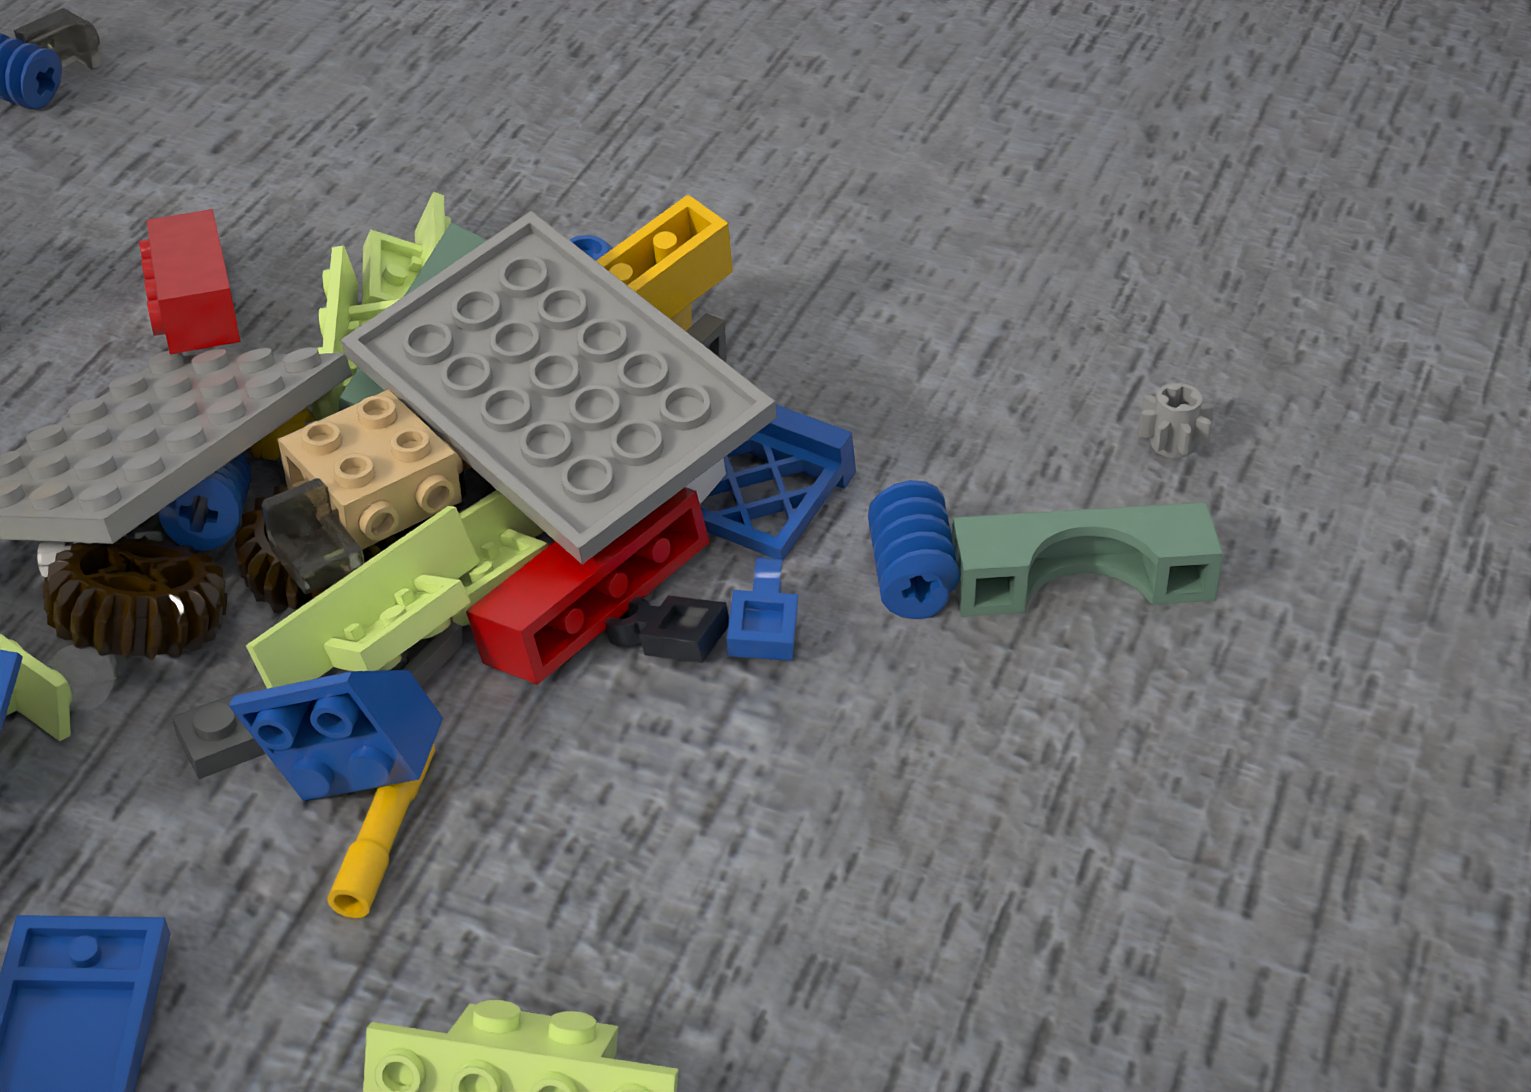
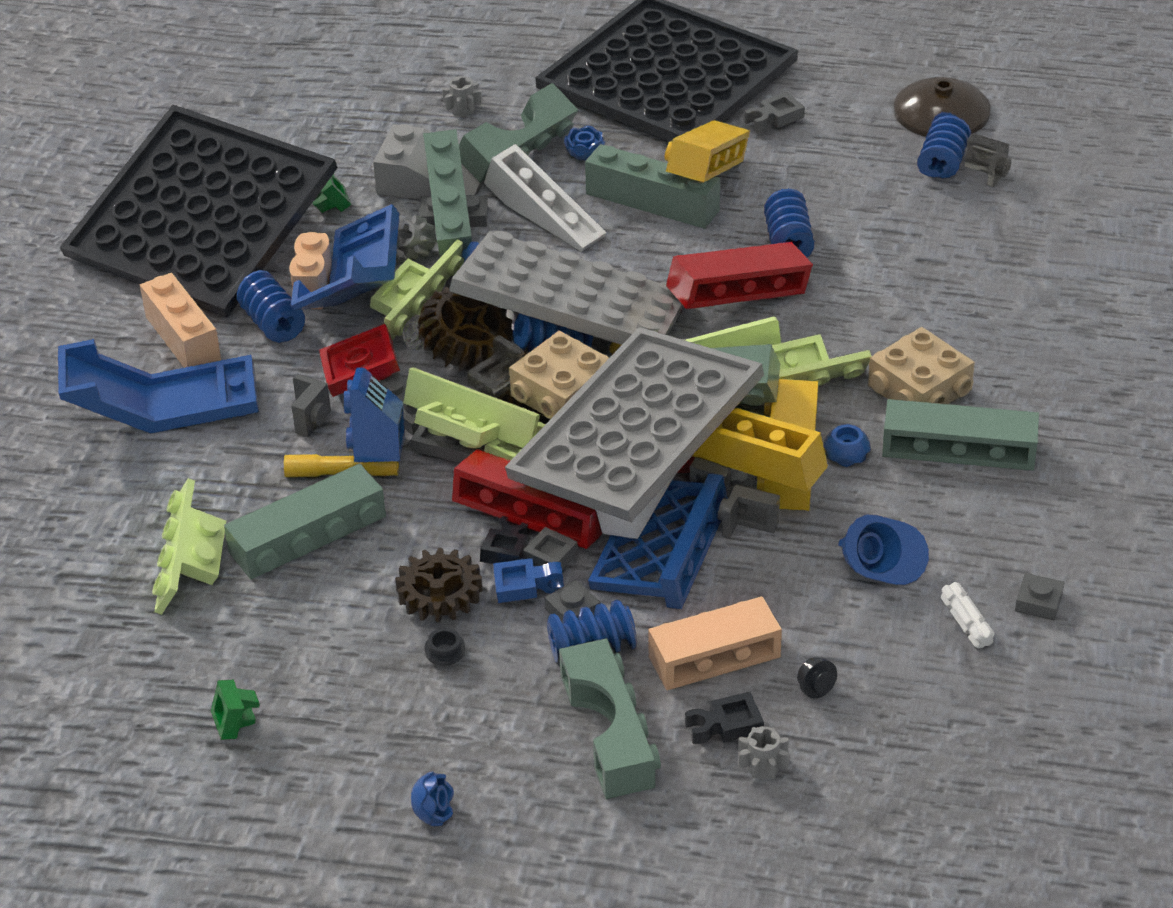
camera: 80 degrees right, 0 degrees up
none -> green tile [210,679,260,740]
none -> sand green brick [224,463,386,580]
none -> dark grey bracket [291,374,331,437]
none -> red plate [319,324,400,397]
none -> dark brown gear [395,548,483,623]
none -> blue plate [411,771,454,826]
none -> black plate [424,628,465,666]
none -> dark grey plate [523,527,578,569]
none -> dark grey plate [544,580,600,622]
none -> light nougat brick [648,596,782,691]
none -> black plate [685,692,764,744]
none -> blue piece [764,188,815,257]
none -> black plate [797,658,837,699]
none -> blue piece [838,514,929,585]
none -> tan brick [868,327,975,404]
none -> sand green brick [882,399,1039,471]
none -> white axle [941,582,994,649]
none -> dark grey plate [1015,573,1065,620]

